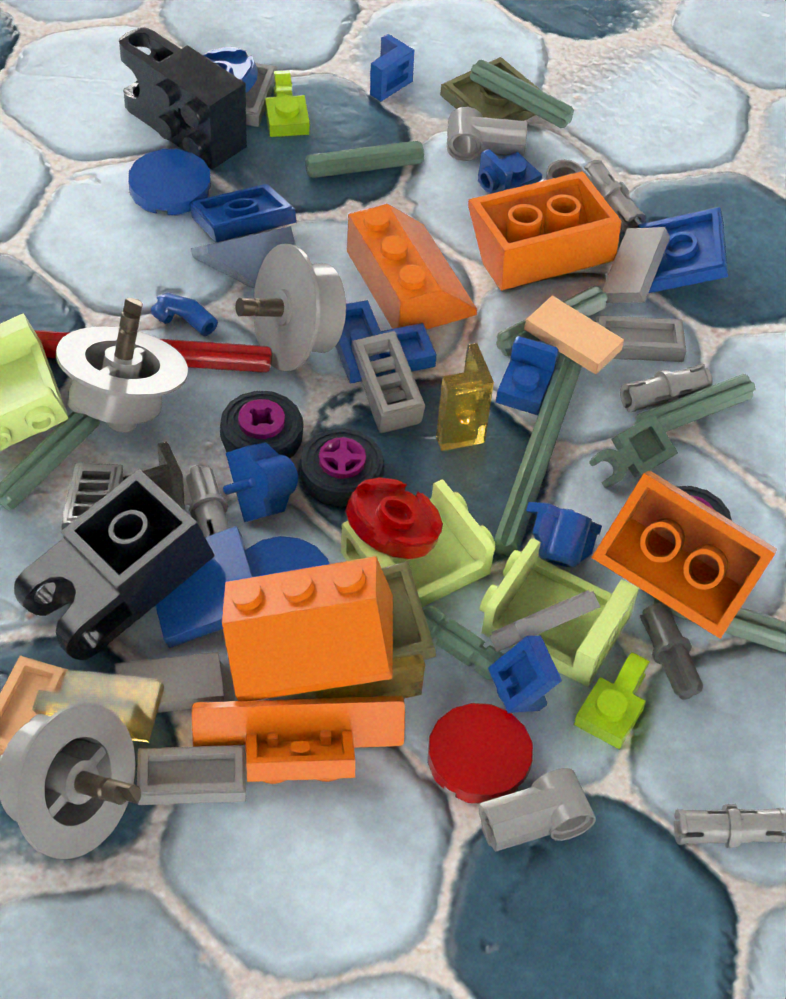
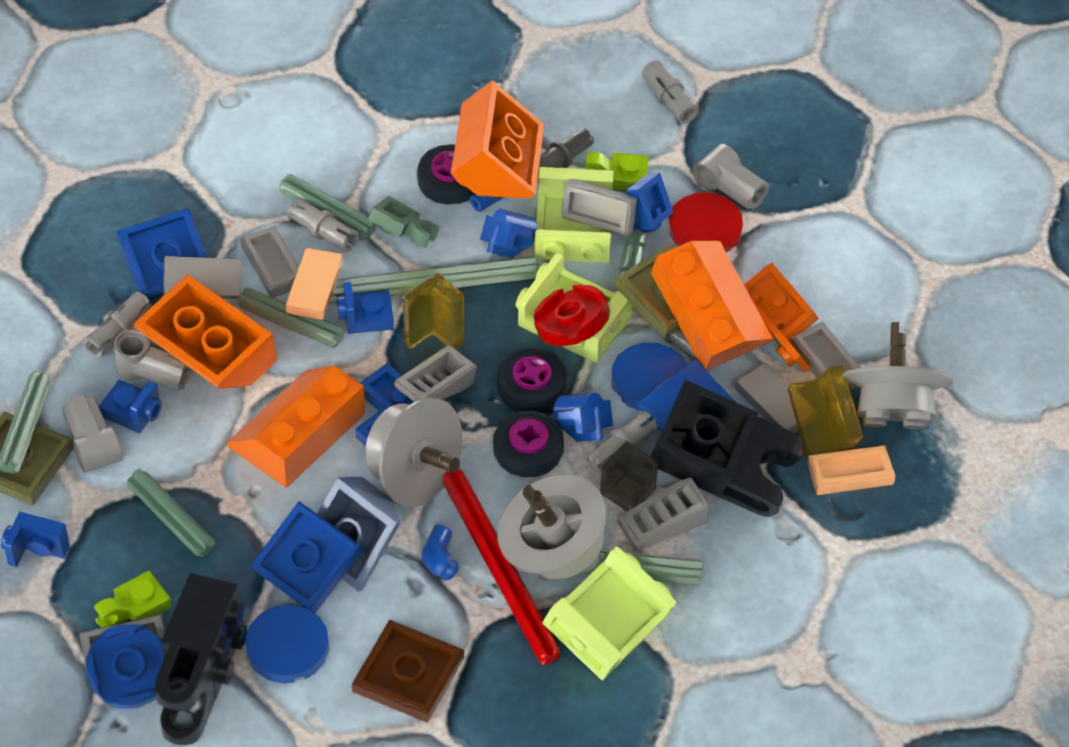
camera: 115 degrees left, 0 degrees up
none -> reddish brown tile [352,620,464,723]

